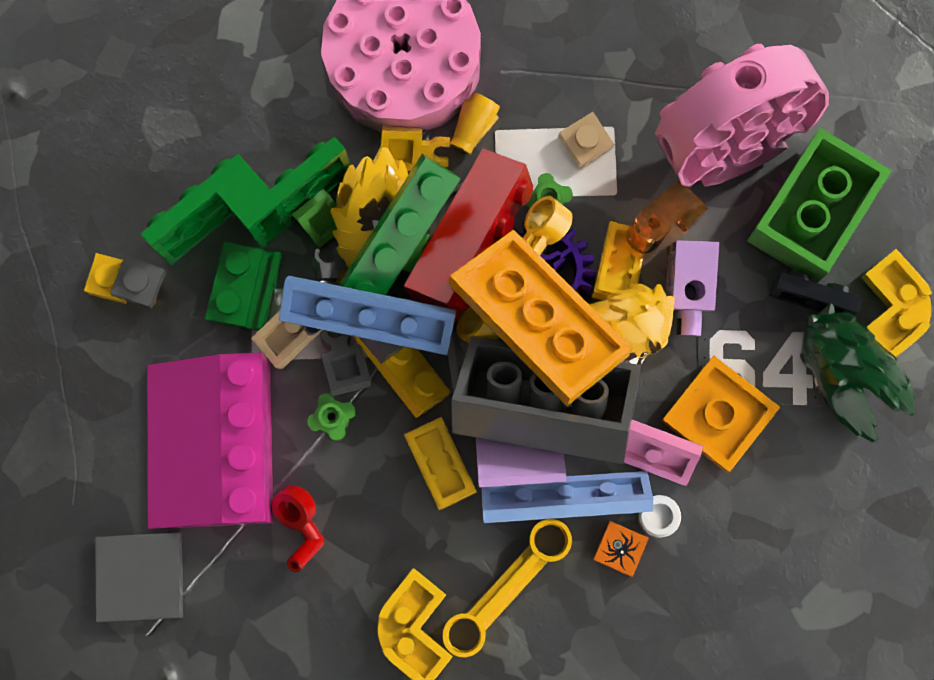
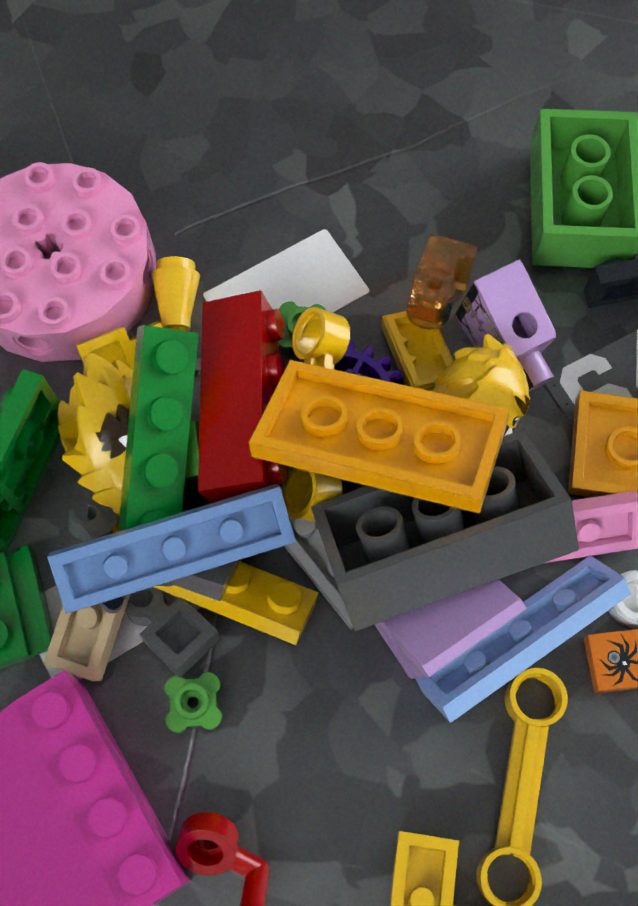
camera: 35 degrees left, 10 degrees down
bright green plate [292,189,337,248] -> none
yellow plate [404,417,477,511] -> none
tan plate [558,112,615,169] -> none
bright pink brick [655,44,829,187] -> none

